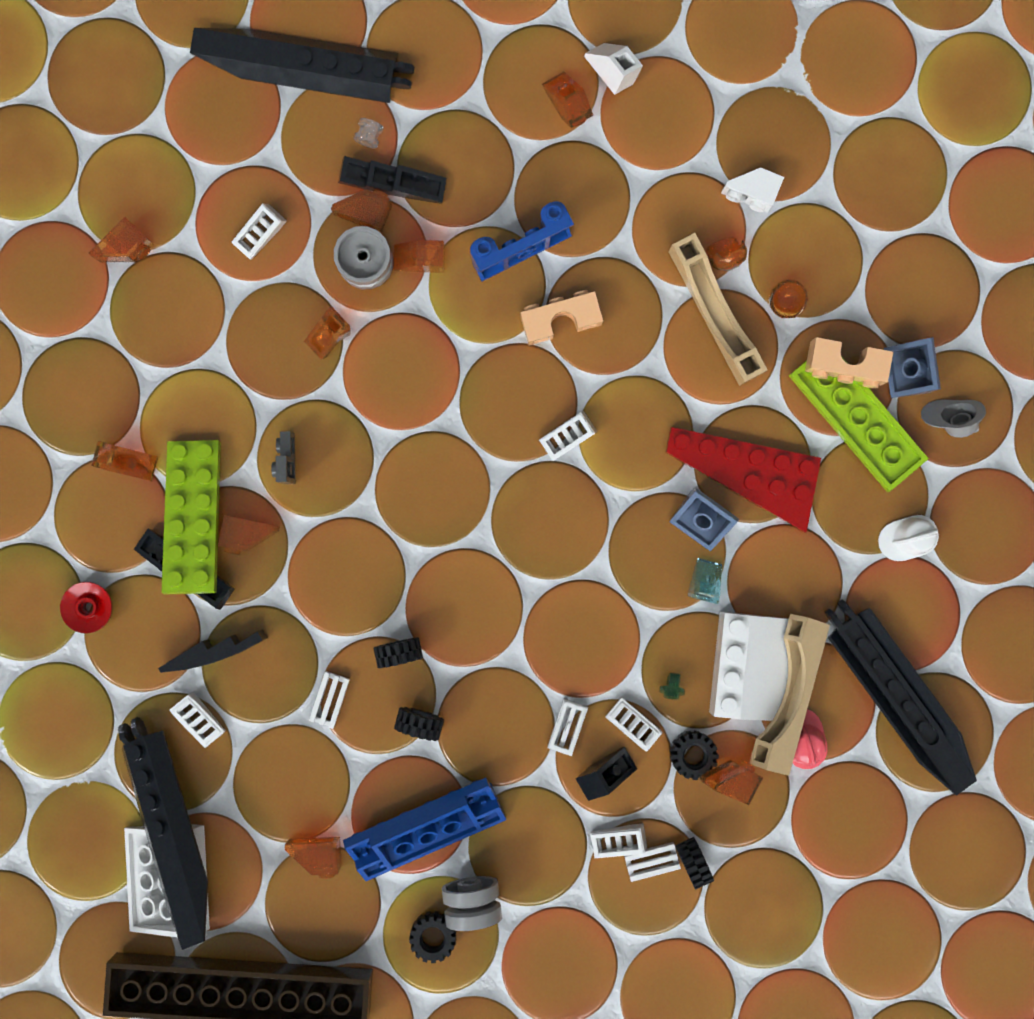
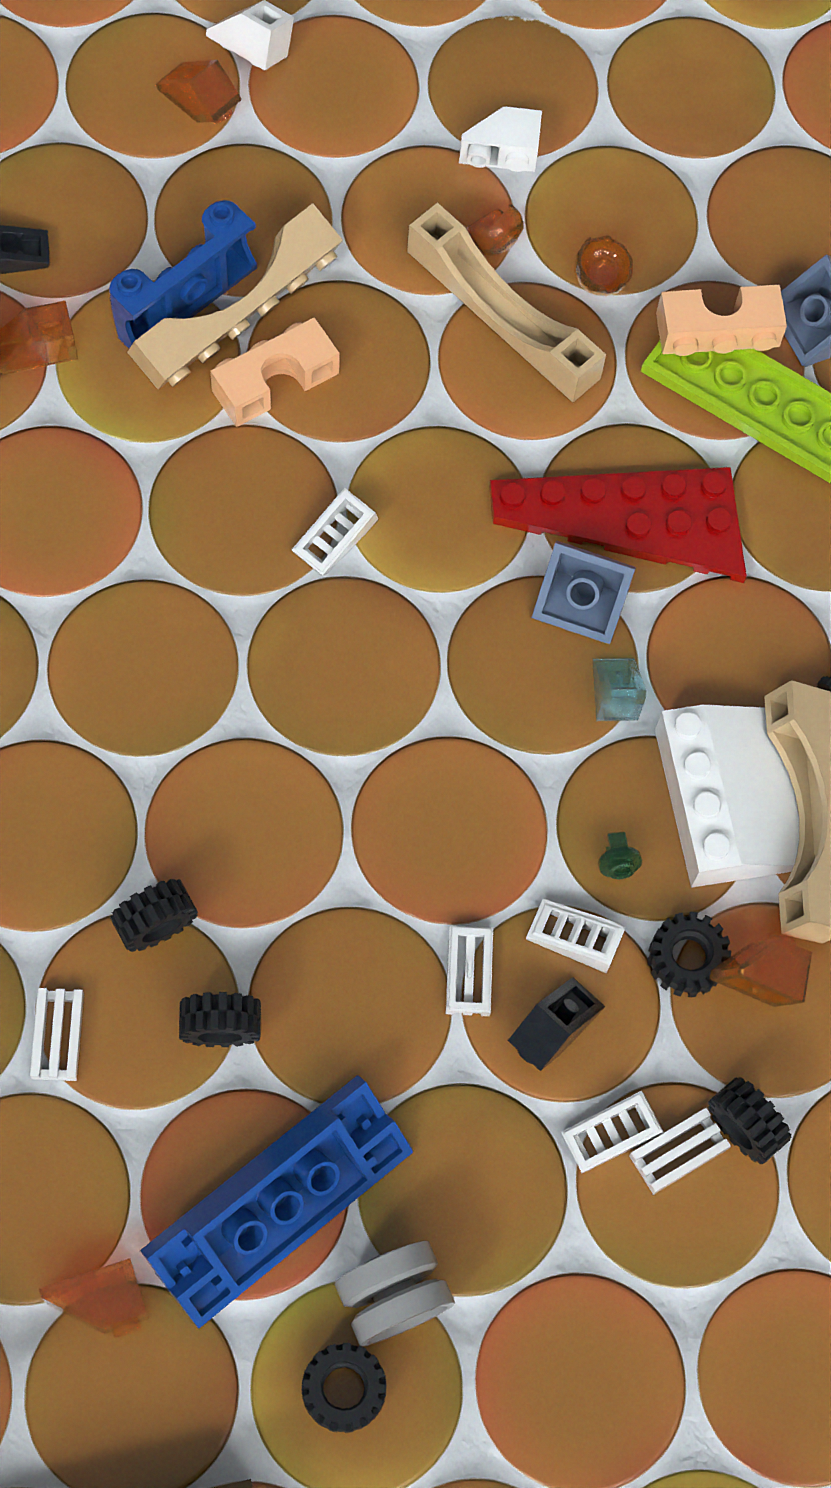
camera: 15 degrees left, 20 degrees down
none -> tan arch [127,203,343,389]

